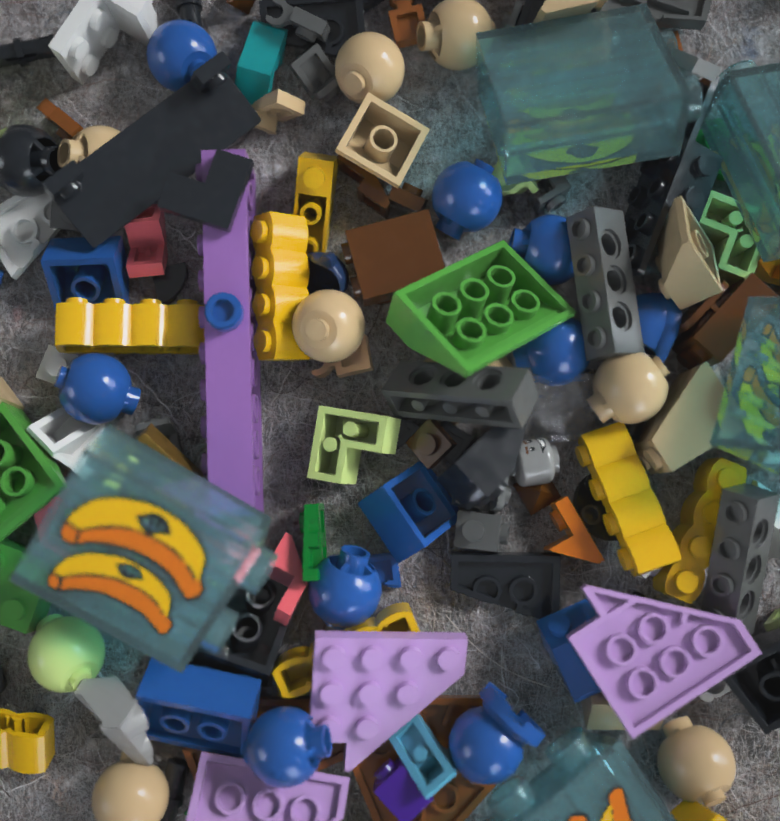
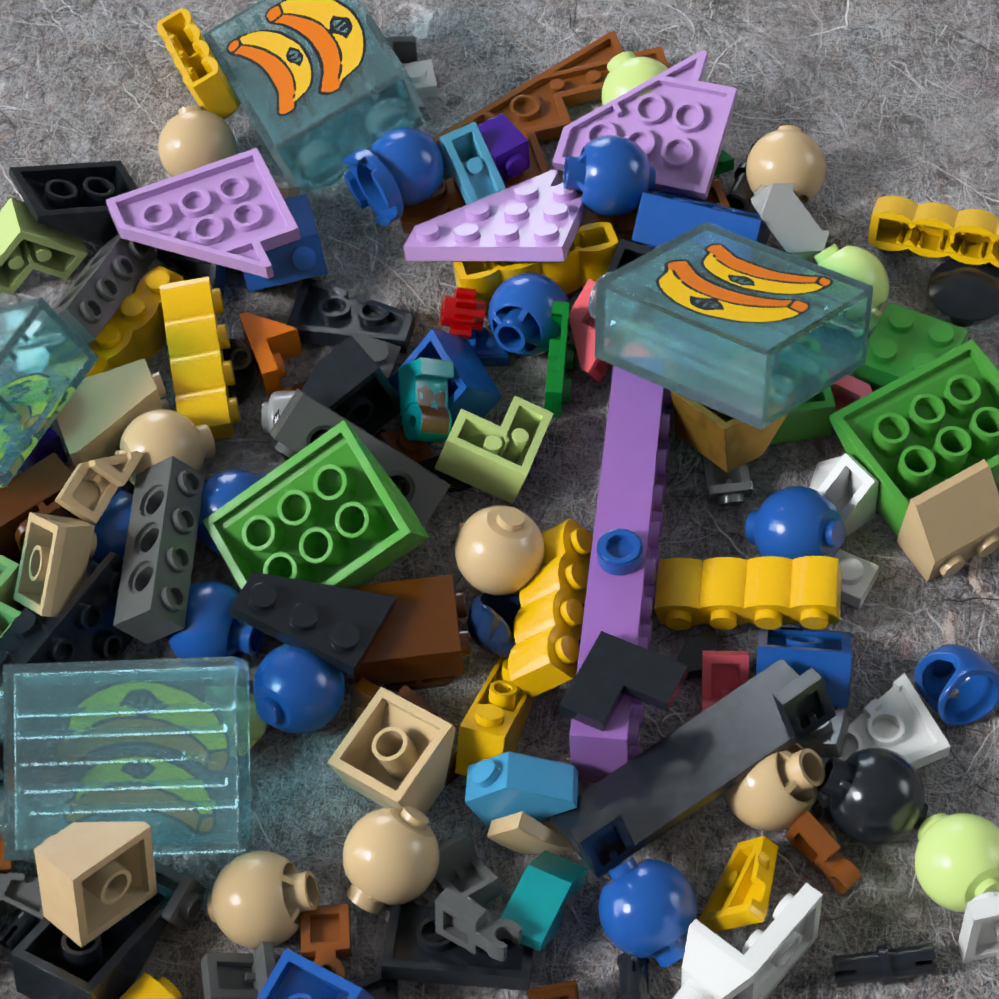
camera: 165 degrees left, 30 degrees down
none -> tan slope [54,451,143,525]
none -> black wing [230,572,396,676]
none -> teal leg [398,357,454,443]
none -> red gear [440,287,486,339]
none -> dark azure slope [465,751,578,829]
none -> yellow wing [698,836,779,933]

